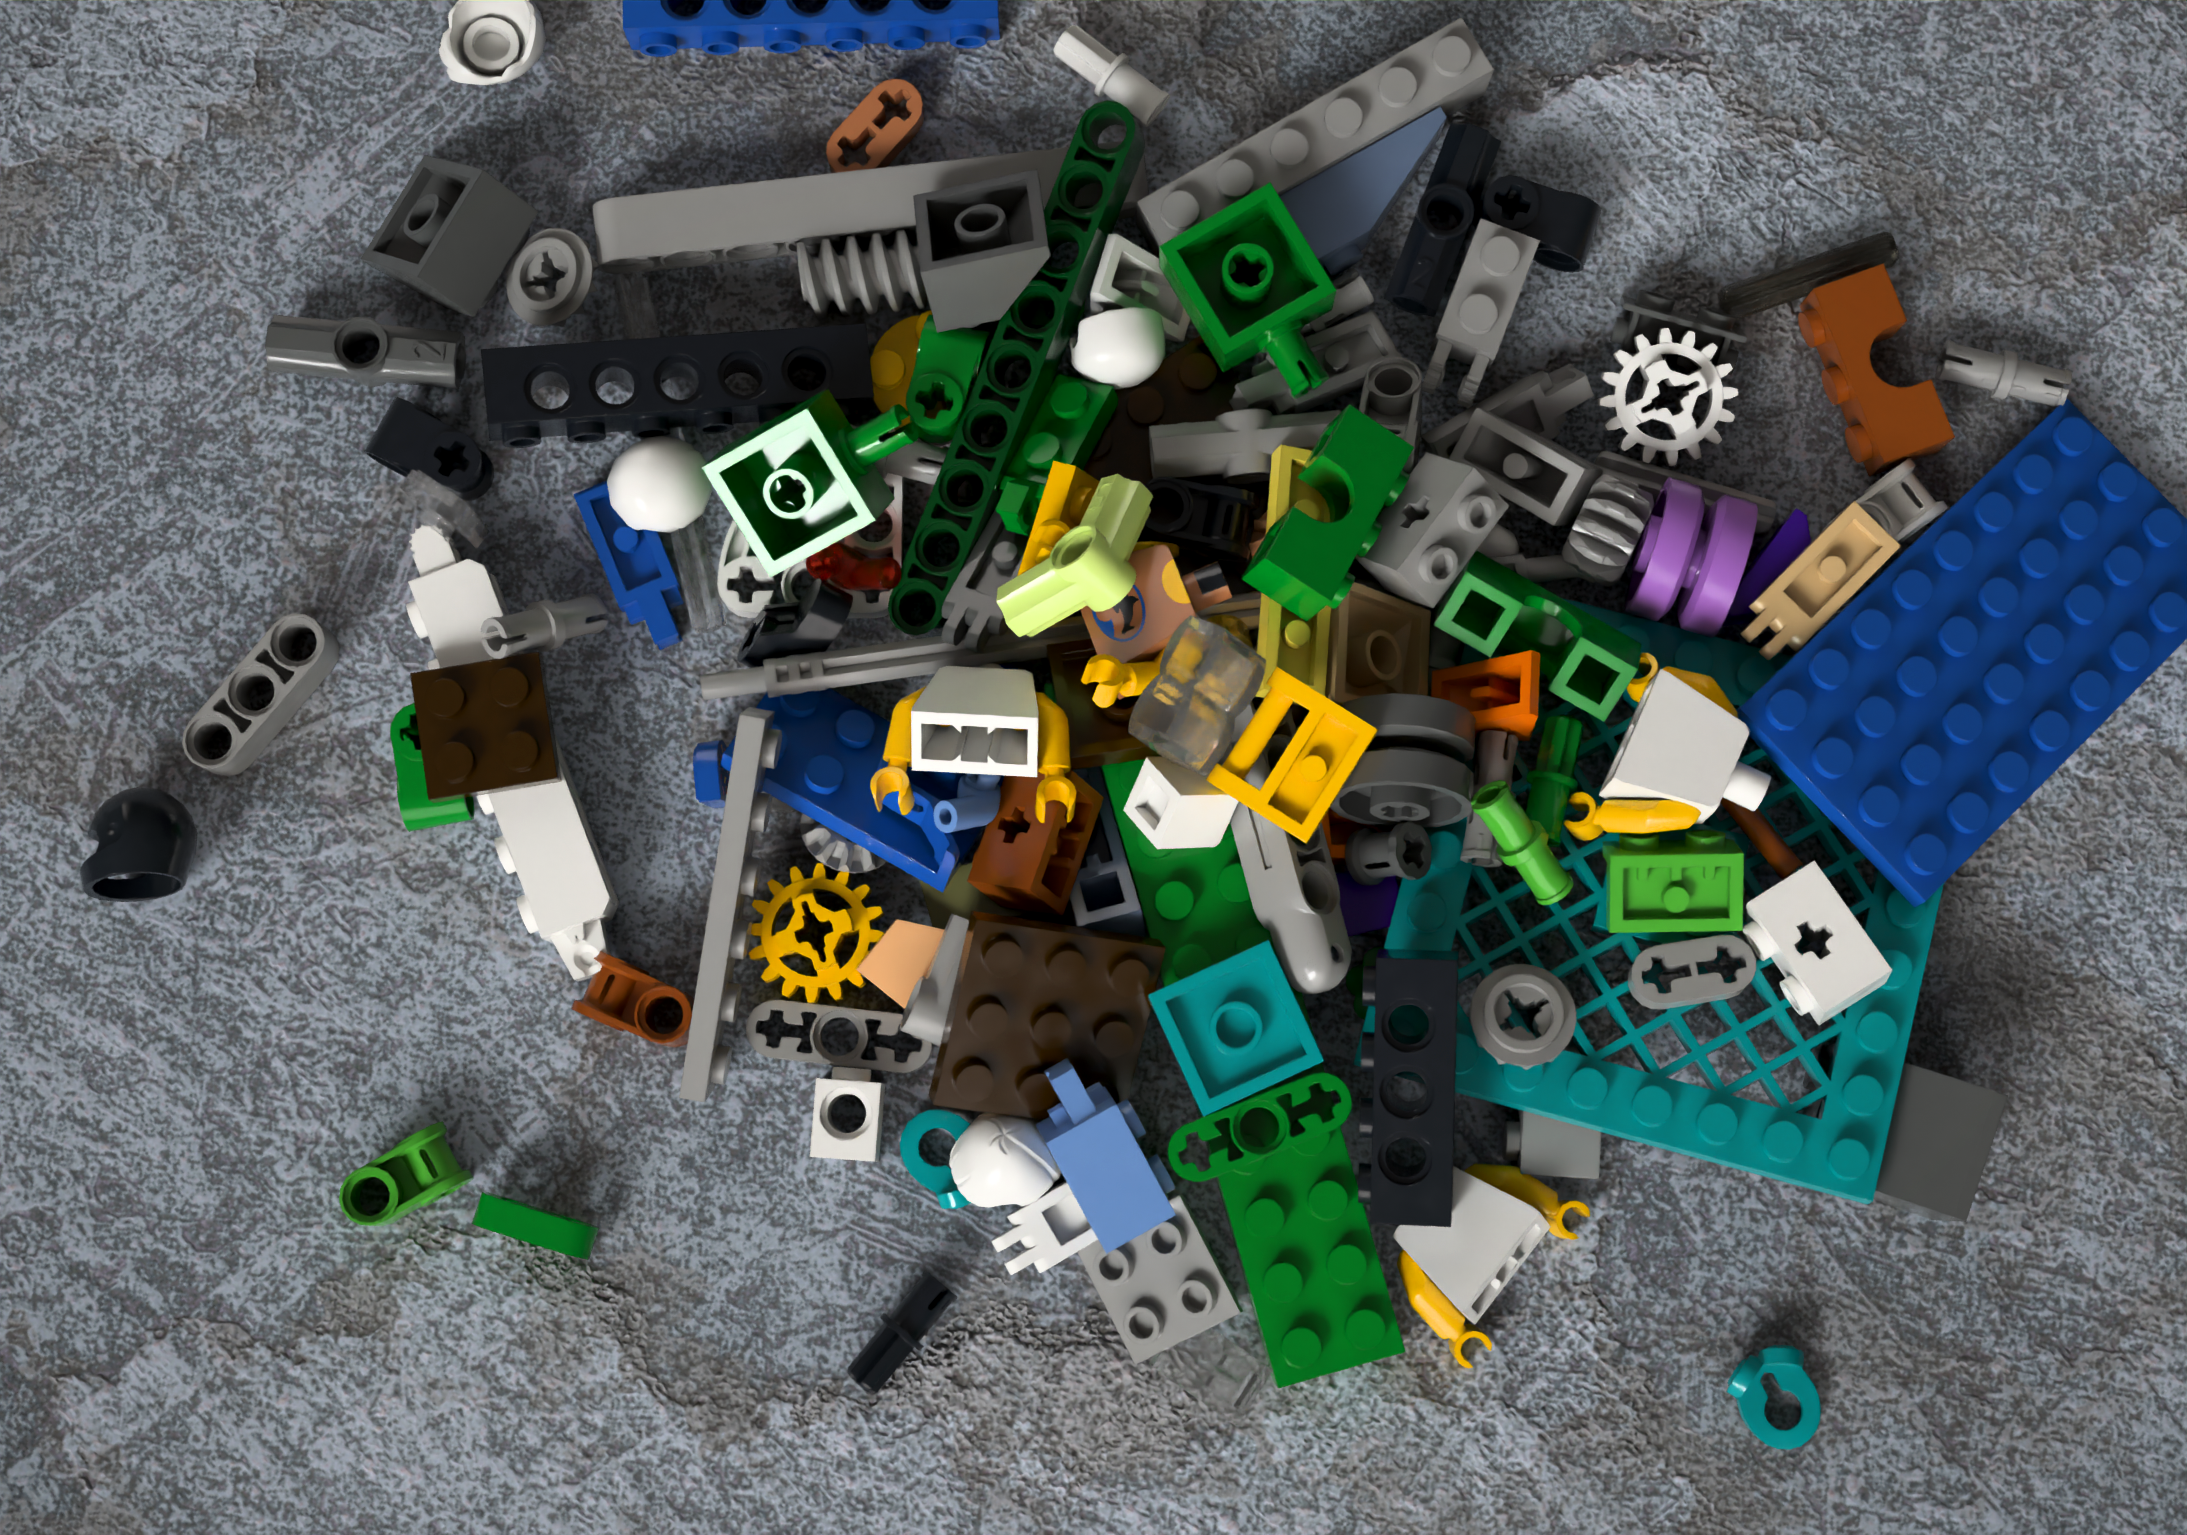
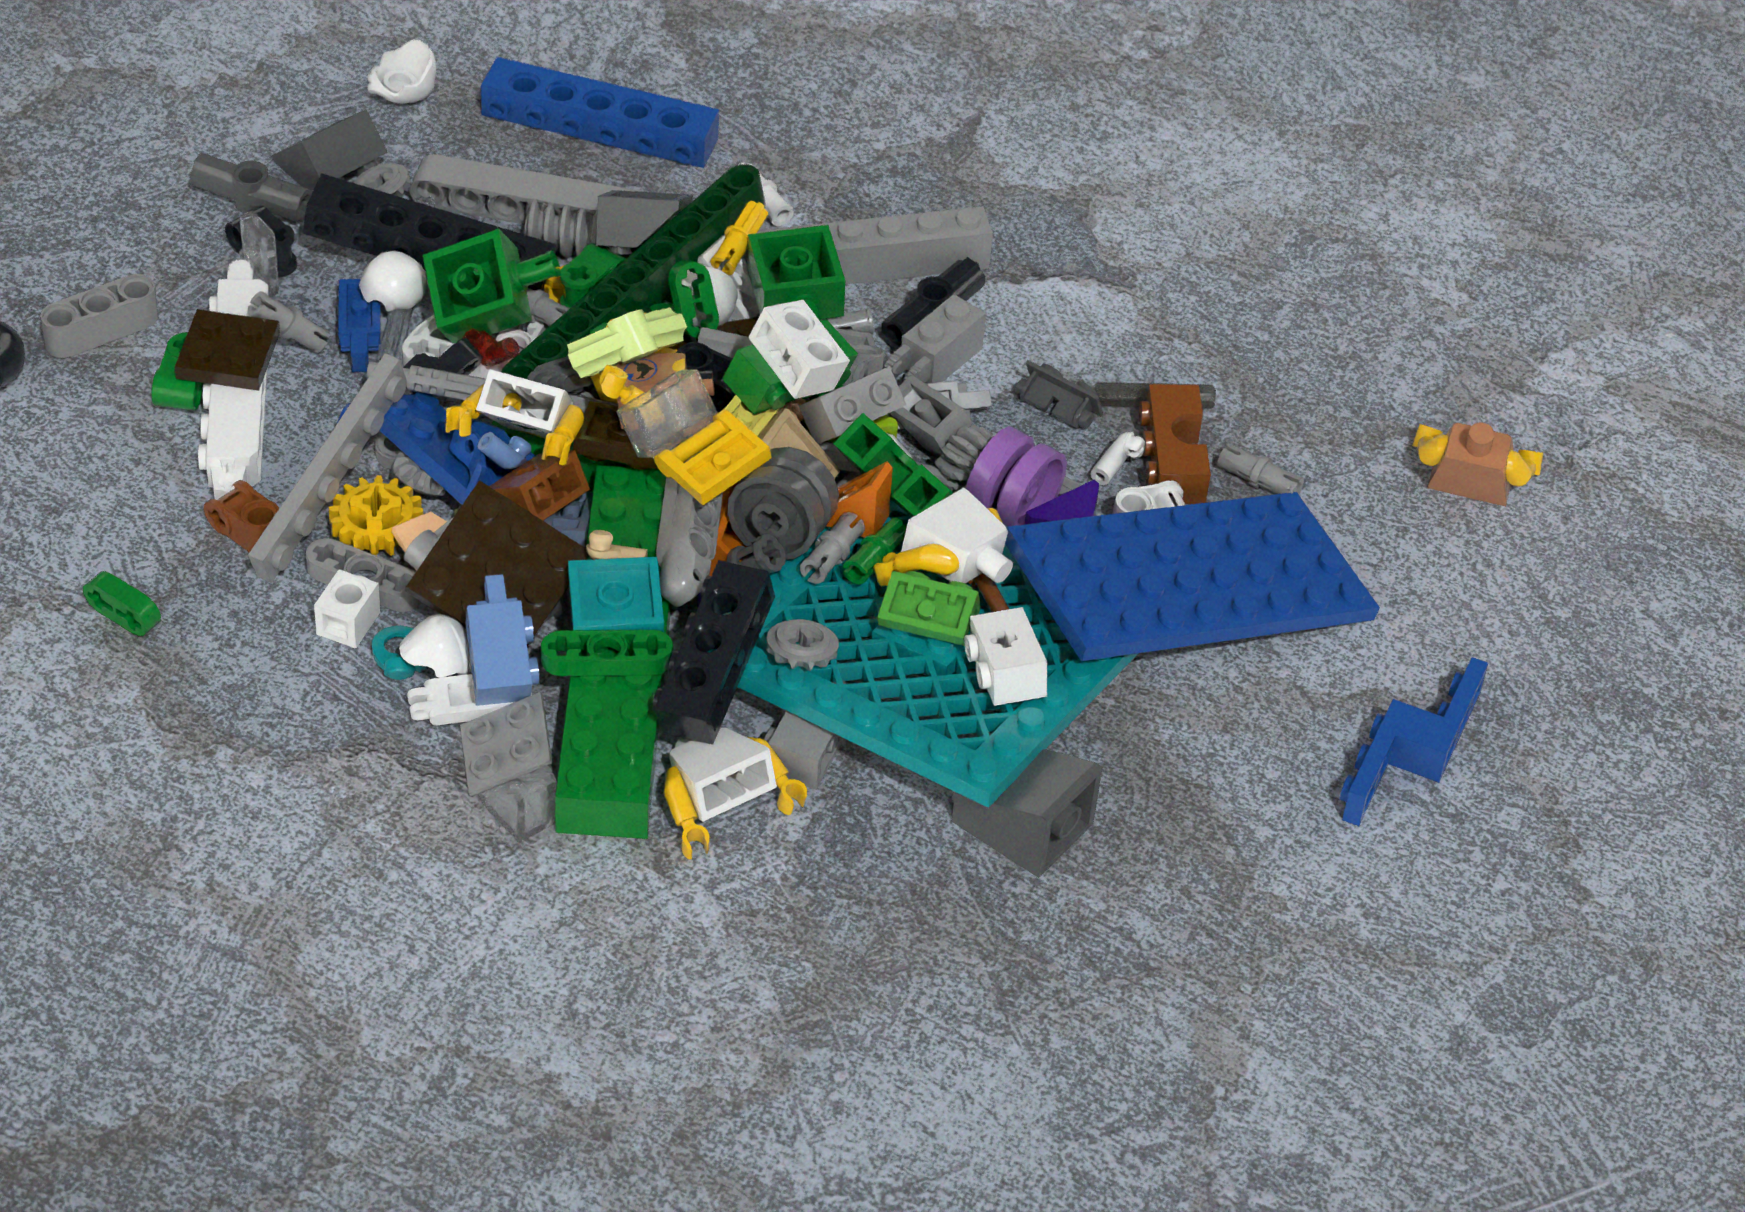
camera: 15 degrees right, 35 degrees down
bright green piece [339,1121,474,1226] -> none
nougat beam [826,78,924,173] -> none
black axle [847,1270,958,1394] -> none
white panel [1123,756,1239,849] -> none
sand blue slope [1279,106,1447,275] -> none
bright green pin [1471,780,1574,905] -> none
black piece [1473,175,1601,273] -> none
white gear [1597,328,1738,466] -> none
light grey beam [1628,935,1756,1009] -> none
teal piece [1726,1345,1821,1450] -> none
tan hinge [1740,501,1901,661] -> none
none -> tan arm [586,530,648,560]
none -> green beam [669,260,719,339]
none -> yellow axle [710,201,768,275]
none -> white brick [748,300,850,399]
none -> white arm [1090,432,1145,486]

